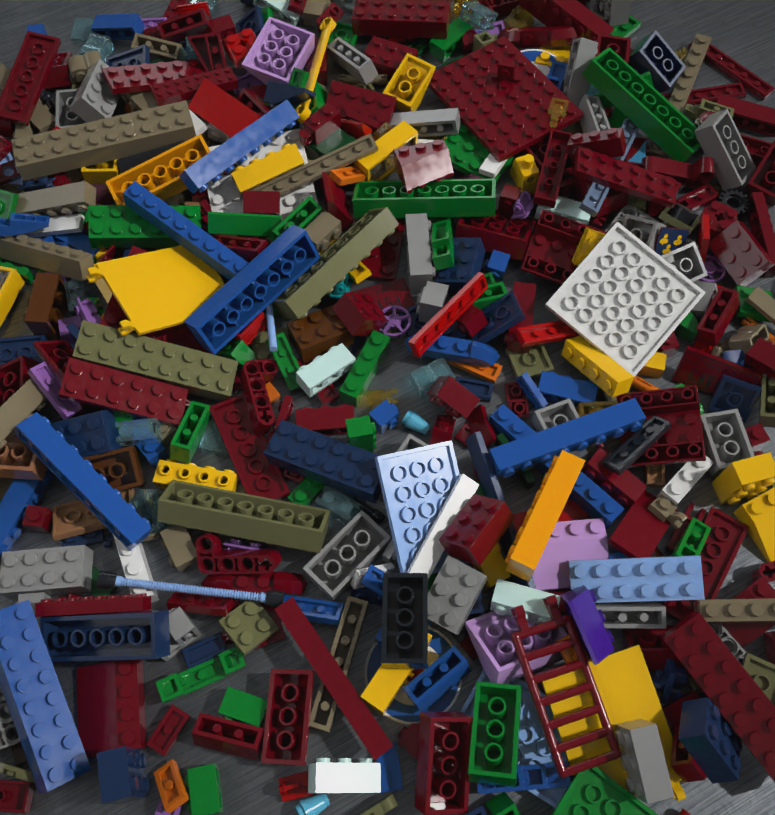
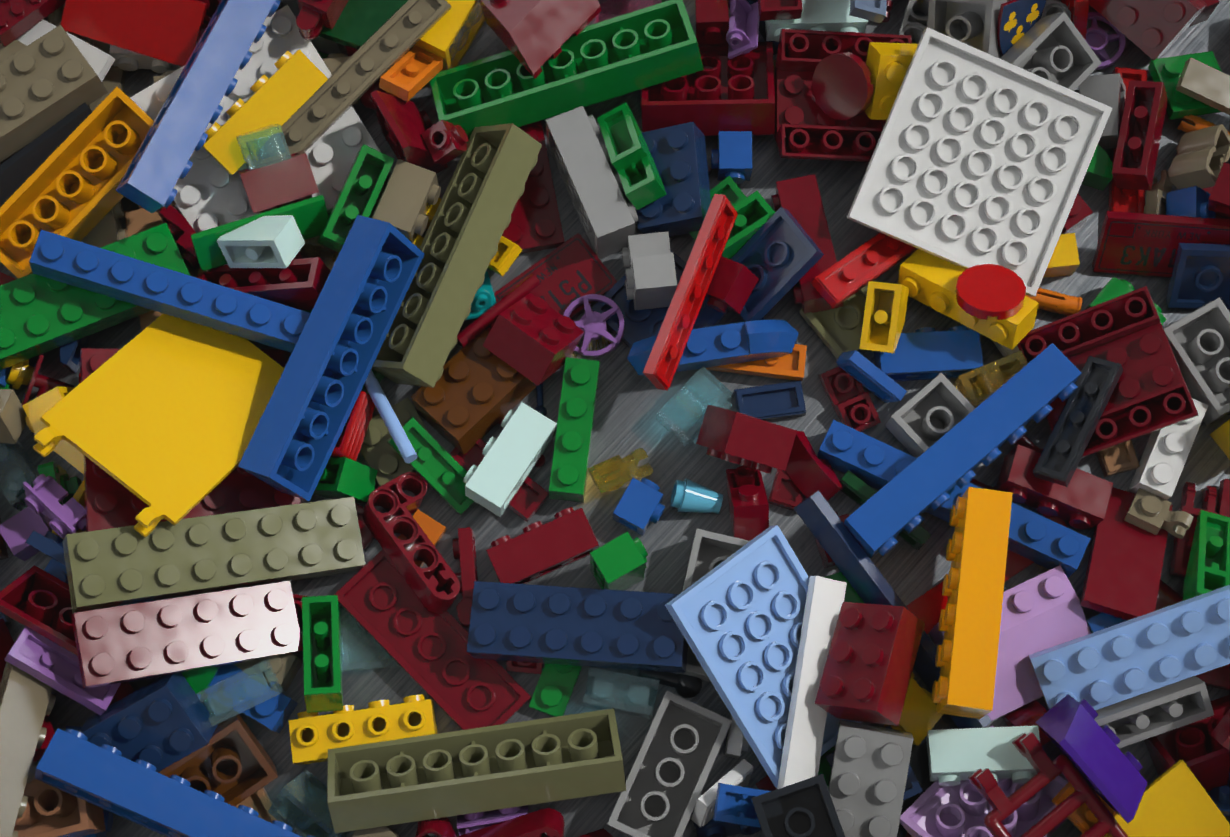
camera: 20 degrees left, 10 degrees up
none -> light aqua slope [217,215,305,268]
none -> clear light blue brick [236,124,291,169]
none -> dark red plate [421,120,468,165]
none -> dark red bar [457,273,541,348]
none -> dark red tile [812,52,874,120]
none -> yellow slope [859,281,909,353]
none -> red tile [955,264,1026,320]

